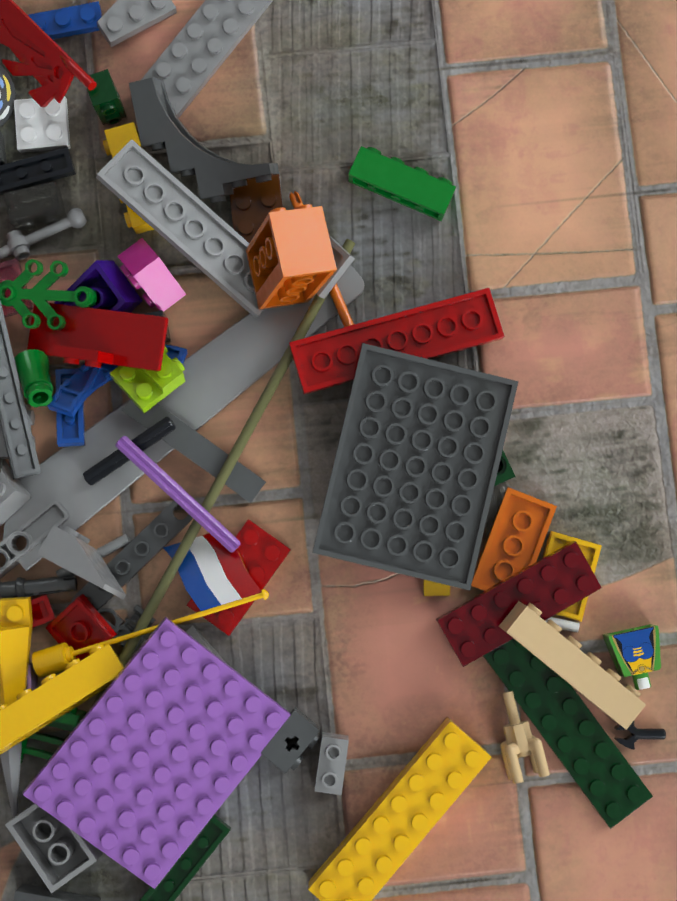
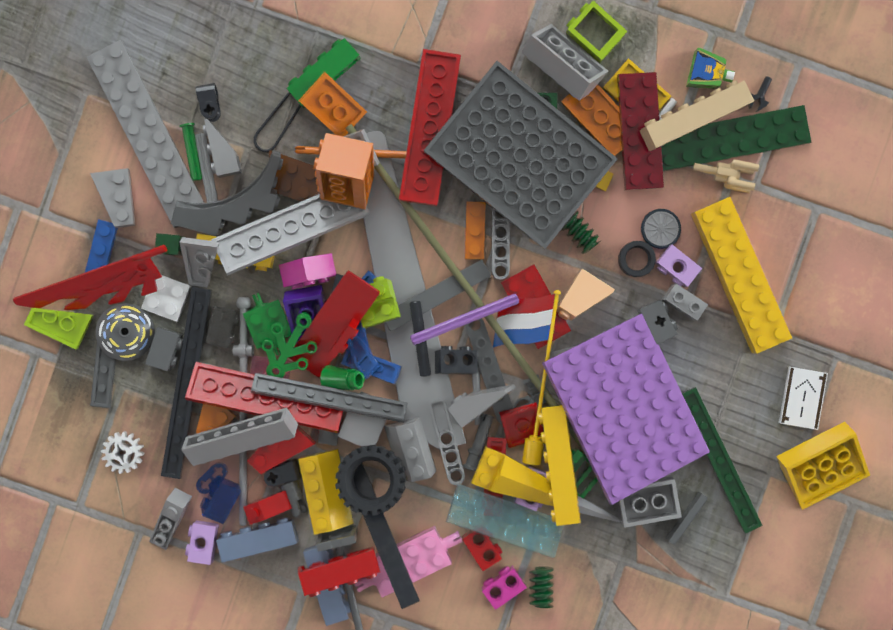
camera: 65 degrees left, 5 degrees up
none -> green axle [179,123,203,181]
none -> light grey wing [180,237,219,288]
none -> light grey axle [195,133,218,203]
none -> black piece [196,83,221,122]
none -> light grey slope [203,119,242,178]
none -> green plate [242,292,292,356]
none -> black piece [254,92,301,152]
none -> orange plate [298,72,367,137]
none -> black brick [435,346,478,375]
none -> orange plate [465,201,486,260]
none -> light grey beam [491,208,510,280]
none -> light grey slope [521,24,608,100]
none -> light nougat slope [557,269,615,321]
none -> dark green piece [562,211,602,254]
none -> lime window [566,1,627,64]
none -> black tyre [618,241,656,277]
none -> light grey wheel [641,209,681,249]
none -> lavender brick [655,245,702,287]

